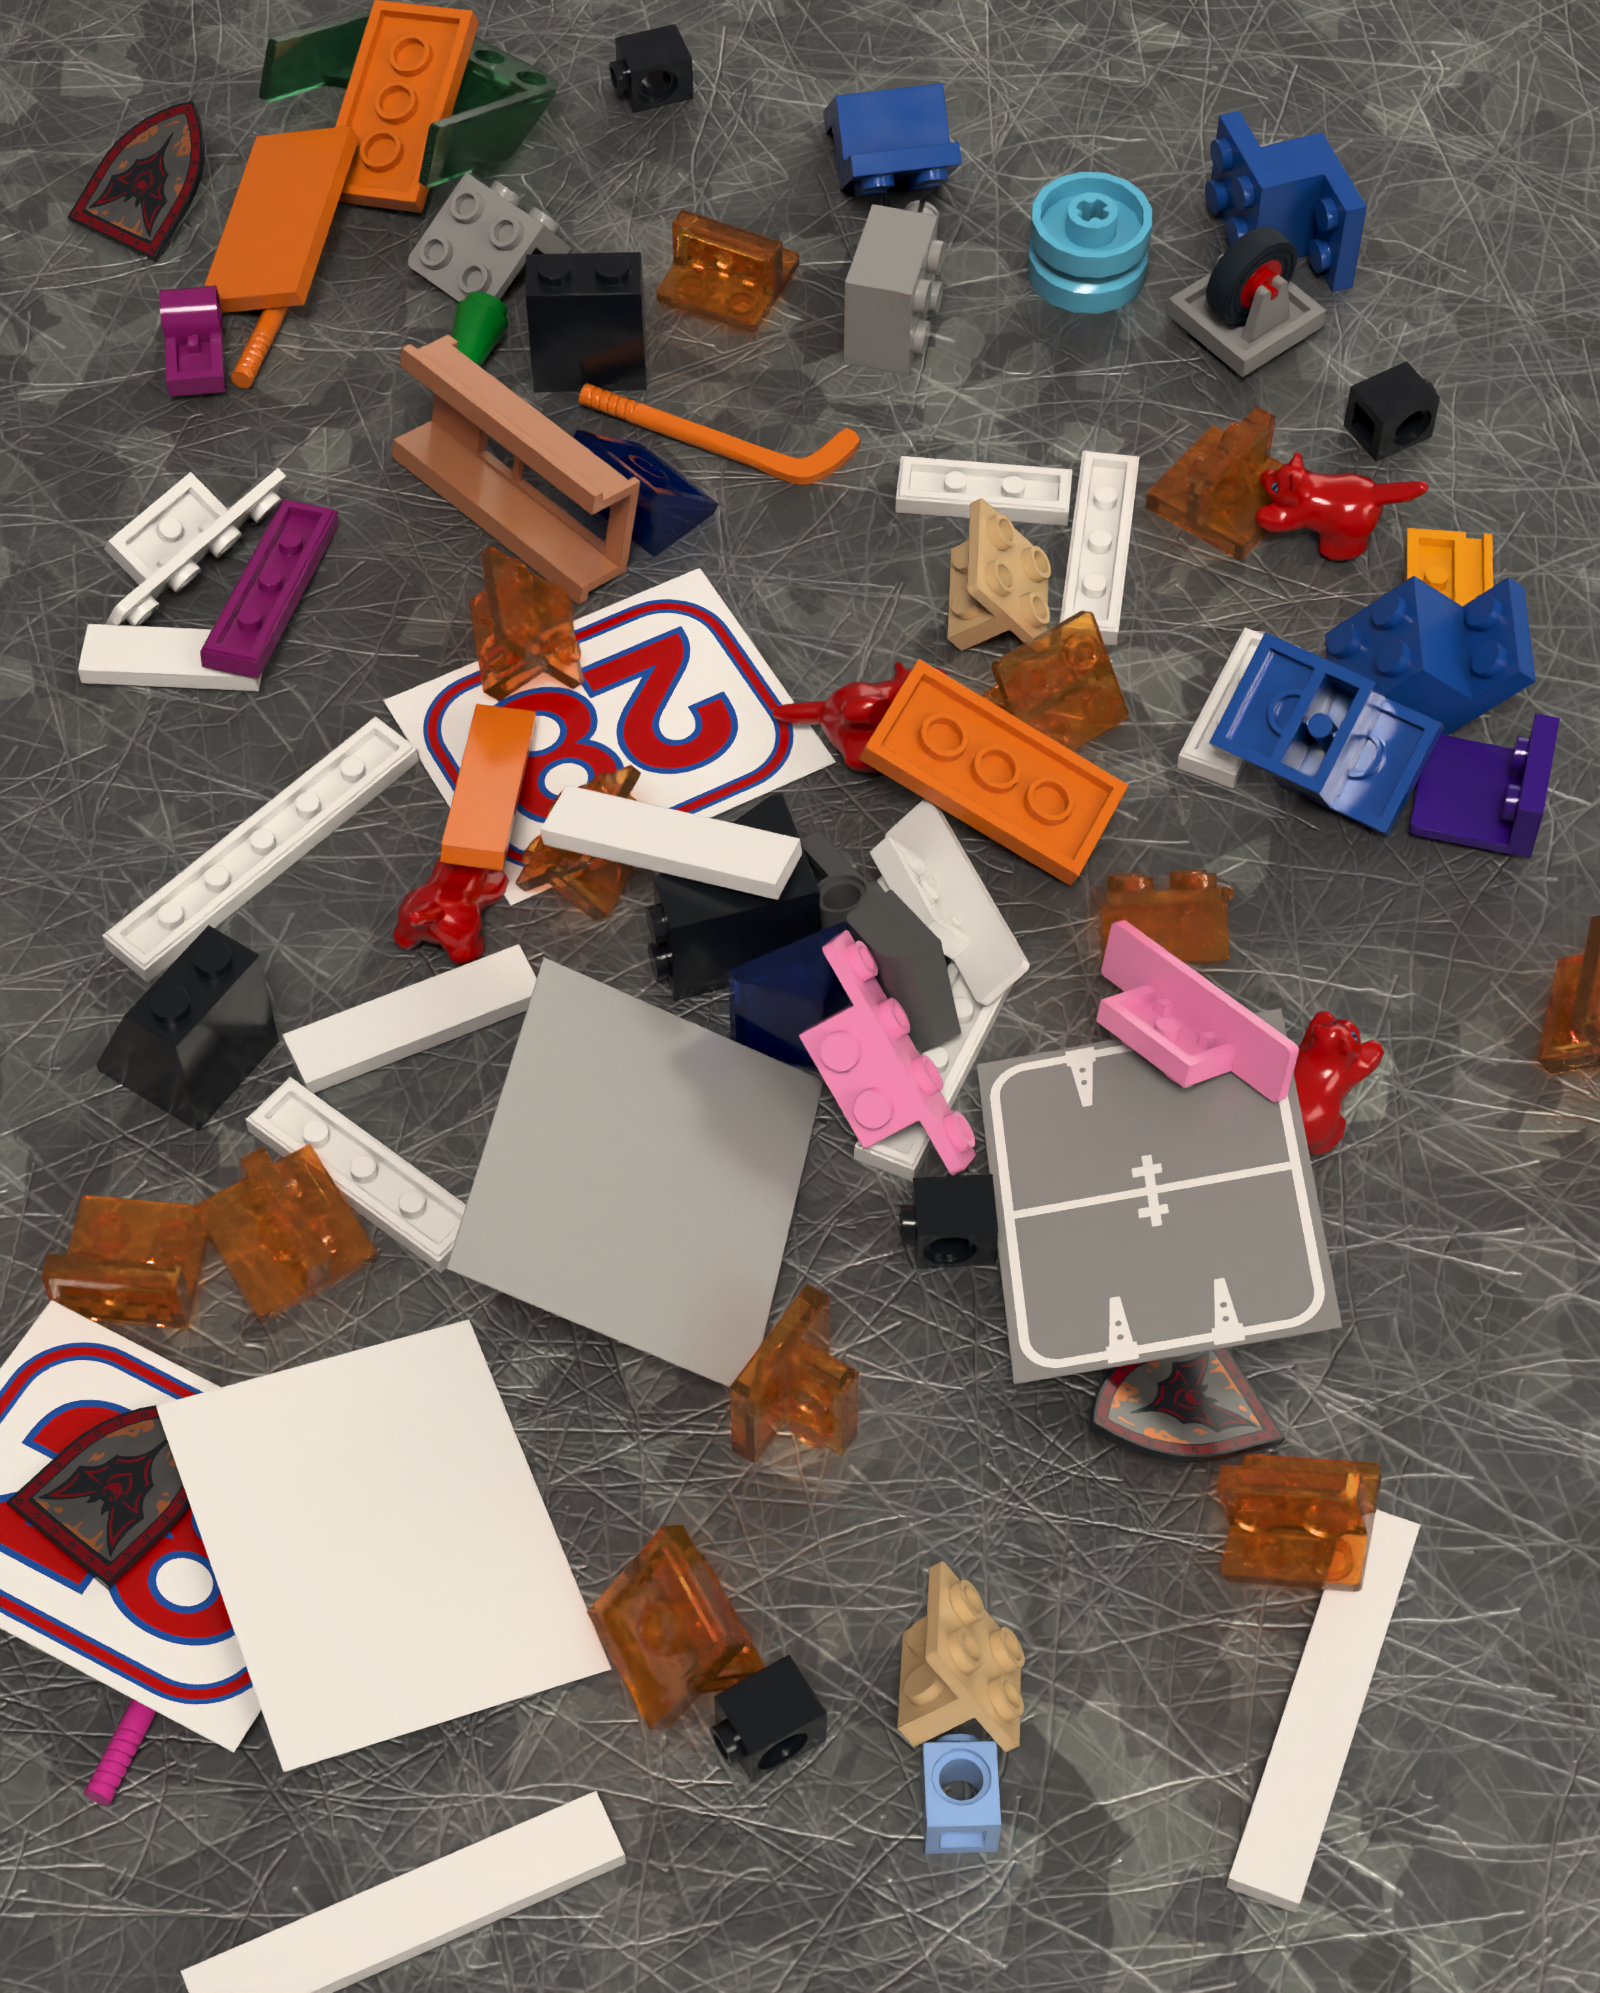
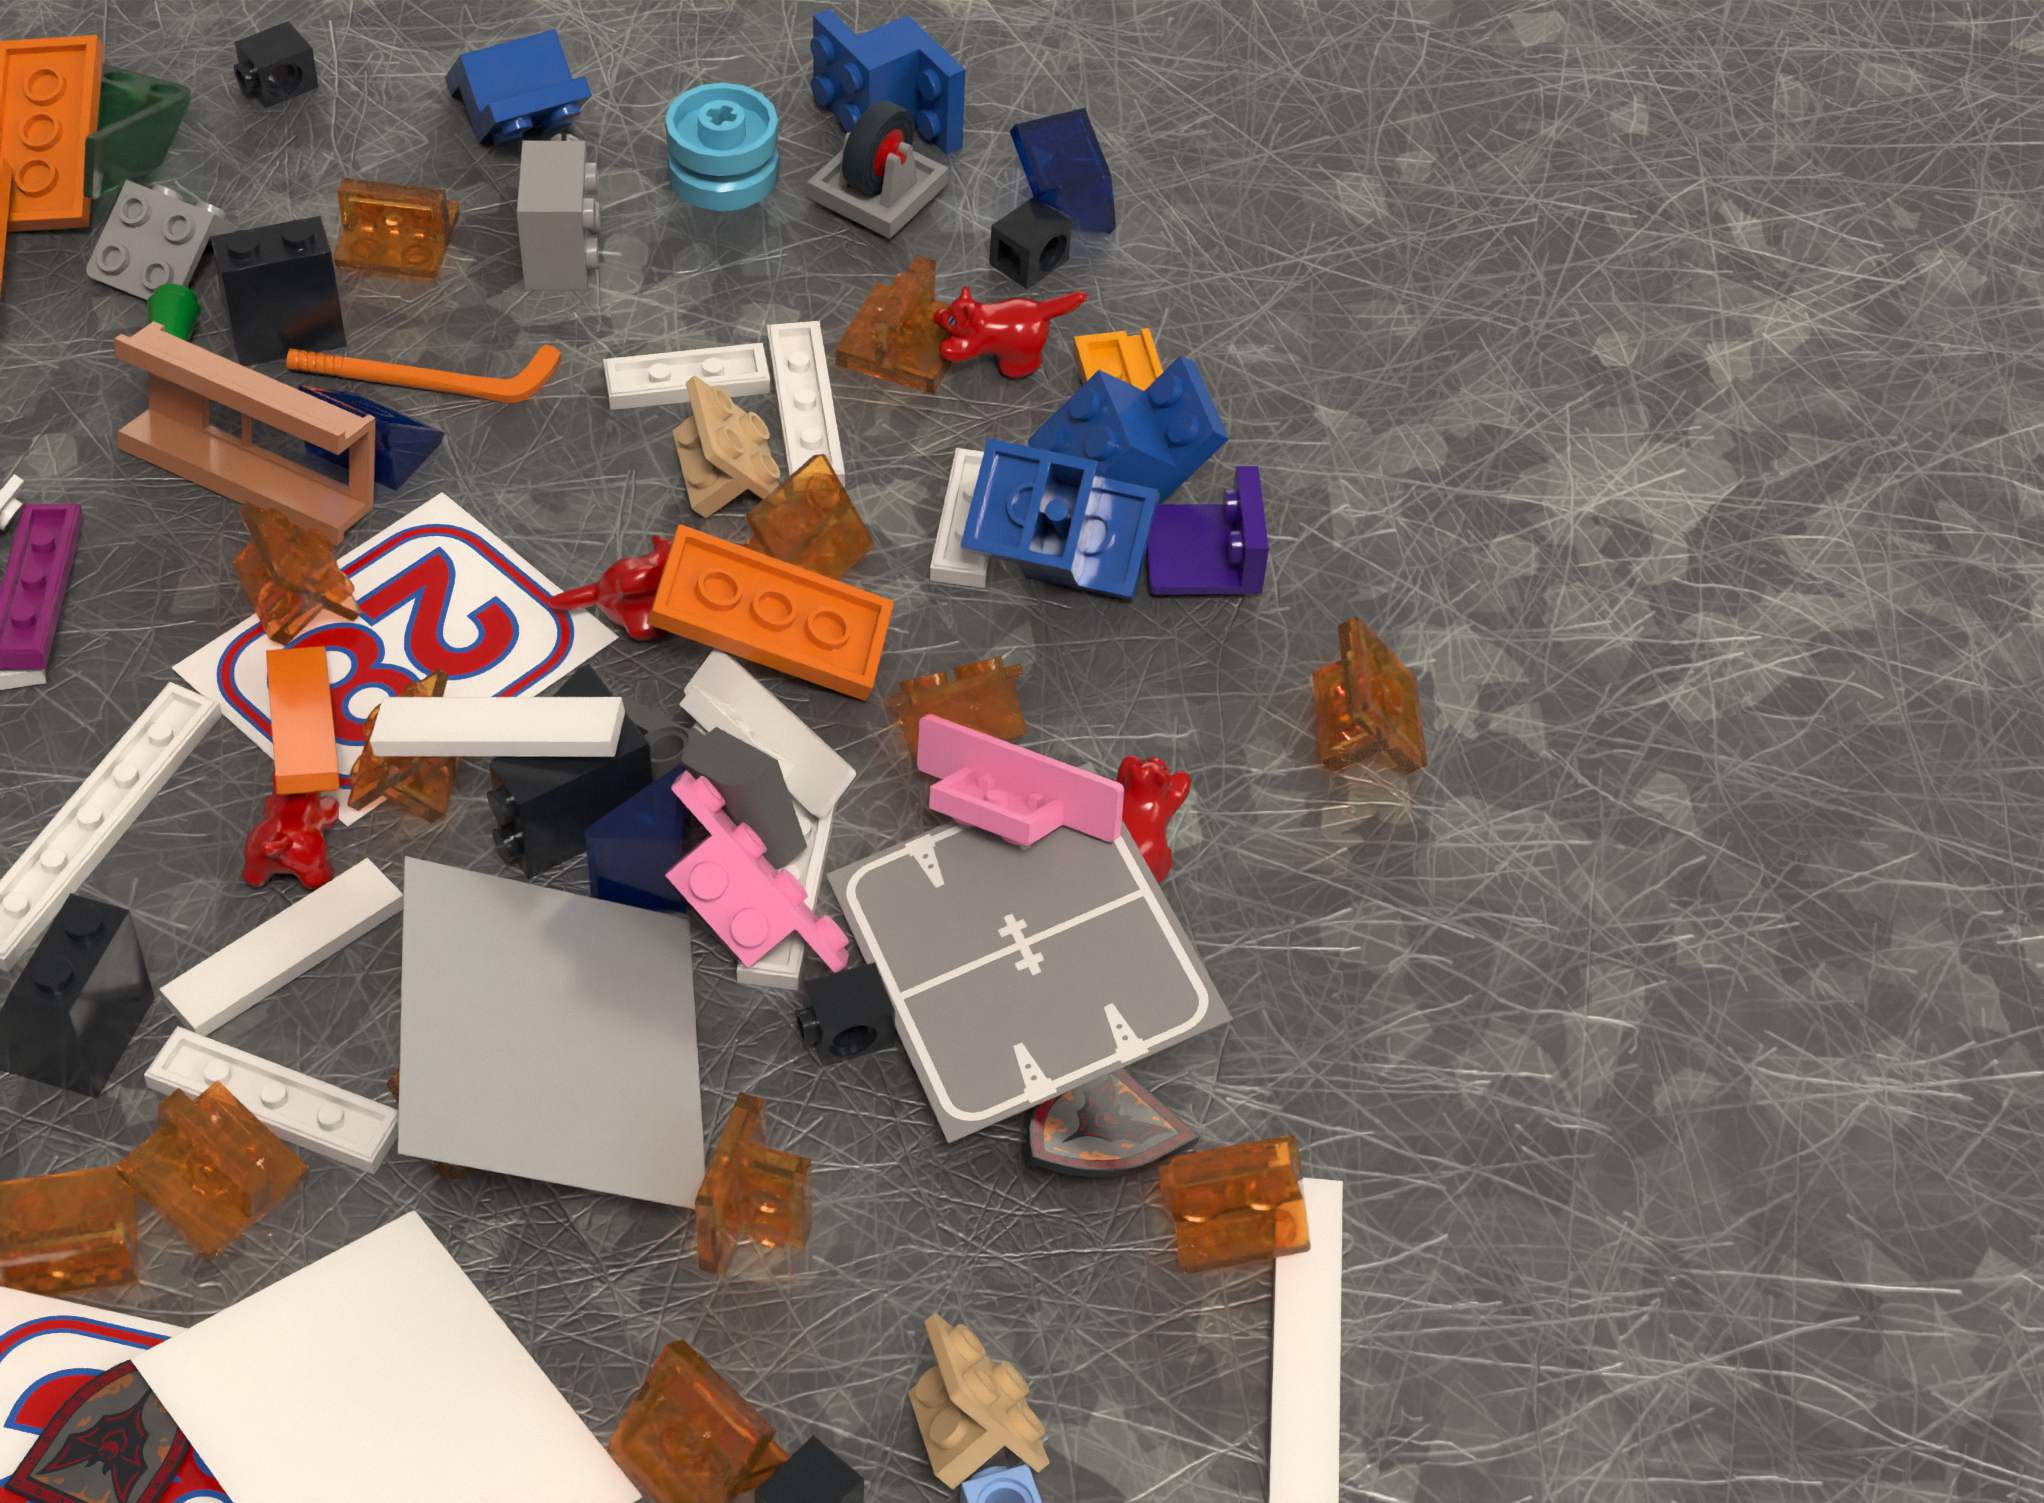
camera: 20 degrees left, 5 degrees down
none -> clear blue slope [1009,108,1116,234]

